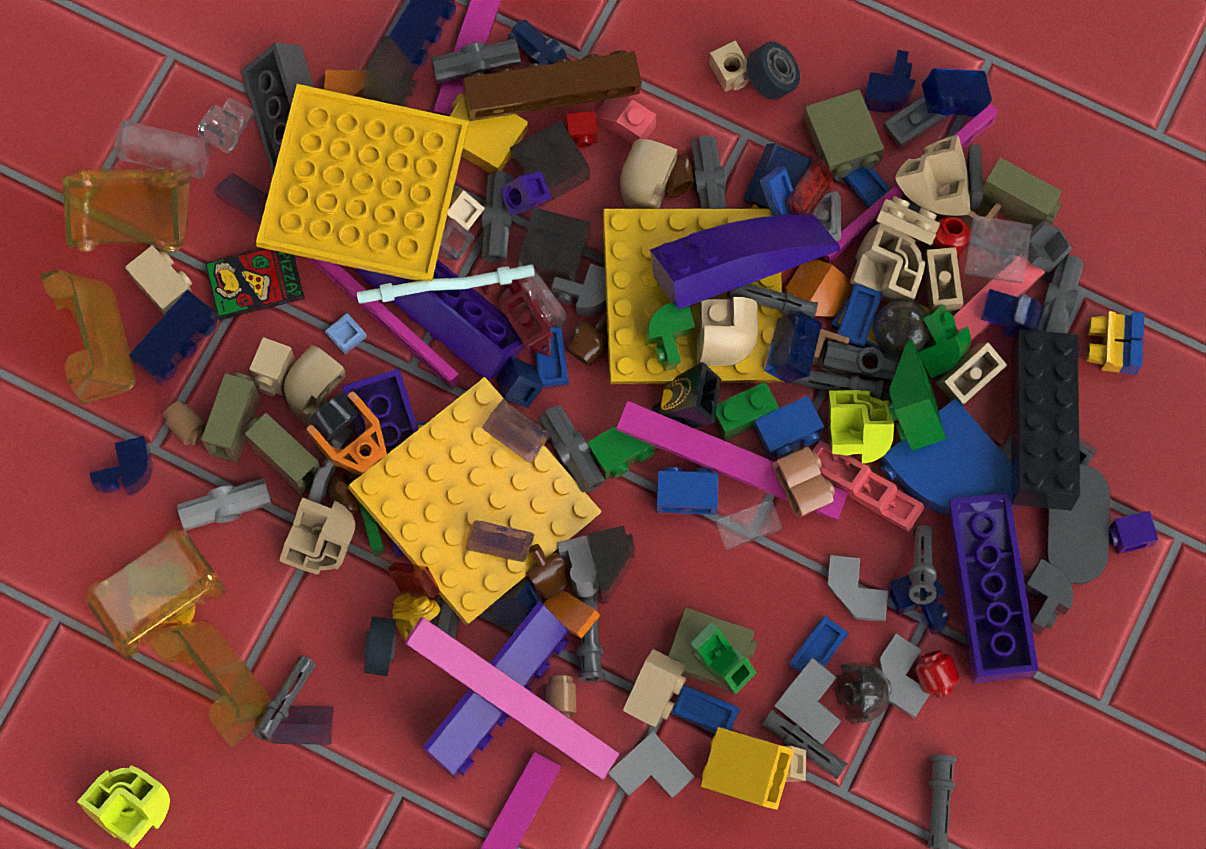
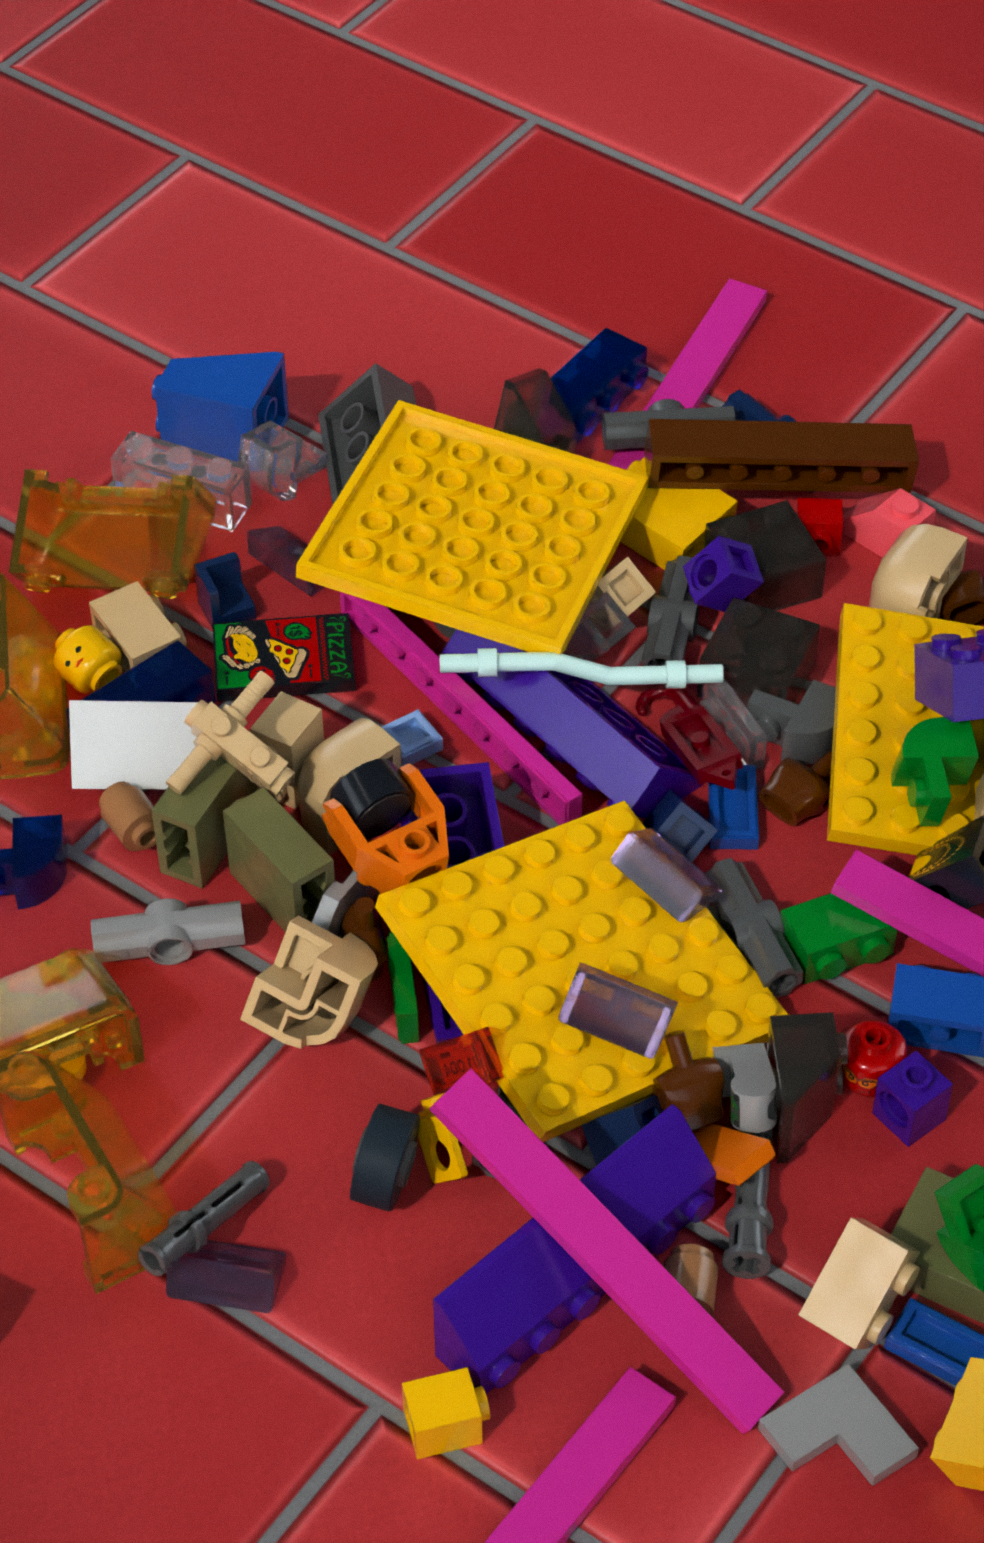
camera: 10 degrees right, 25 degrees down
none -> yellow head [53,625,122,694]
none -> white sticker [69,700,198,790]
none -> blue slope [152,352,289,473]
none -> tan piece [166,671,295,796]
none -> dark blue panel [194,552,256,627]
none -> yellow brick [402,1367,490,1460]
none -> red head [837,1020,908,1098]
none -> dark purple brick [872,1051,953,1147]

